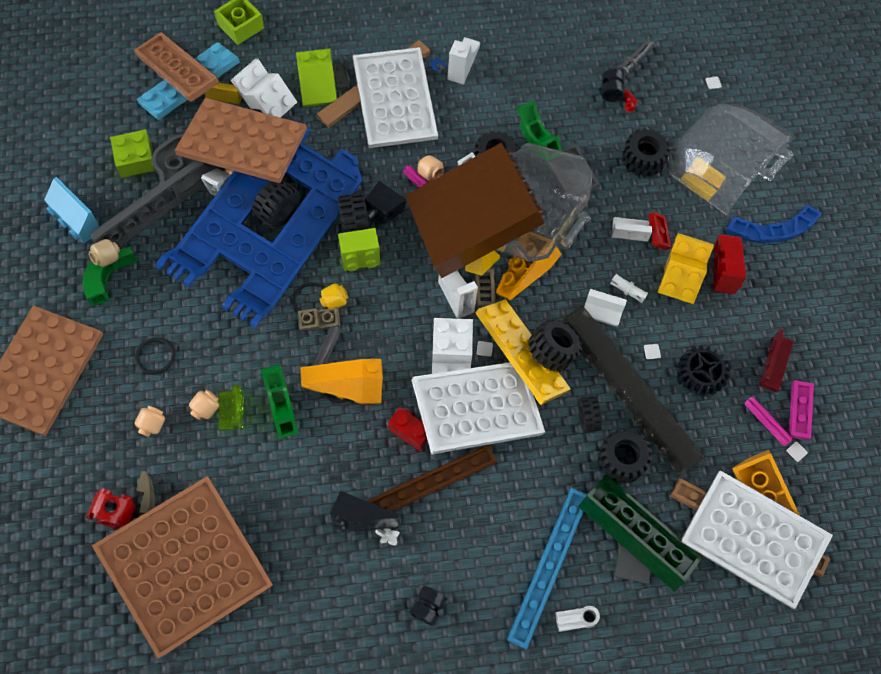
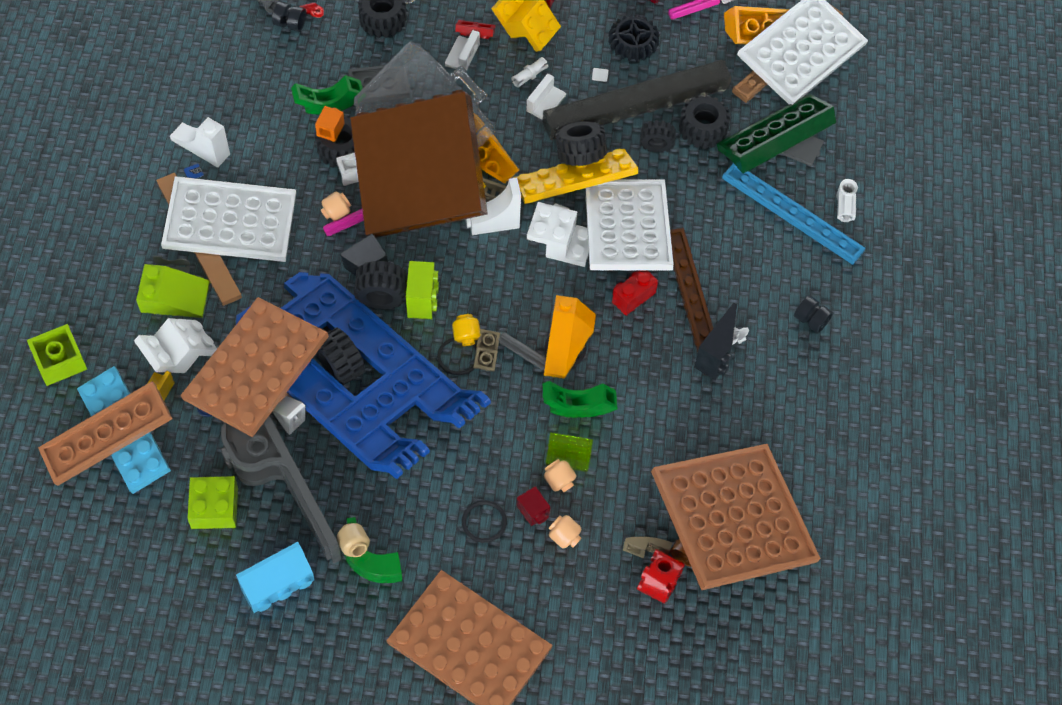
camera: 75 degrees left, 5 degrees down
none -> orange brick [315,106,345,142]
none -> dark red brick [517,486,550,526]

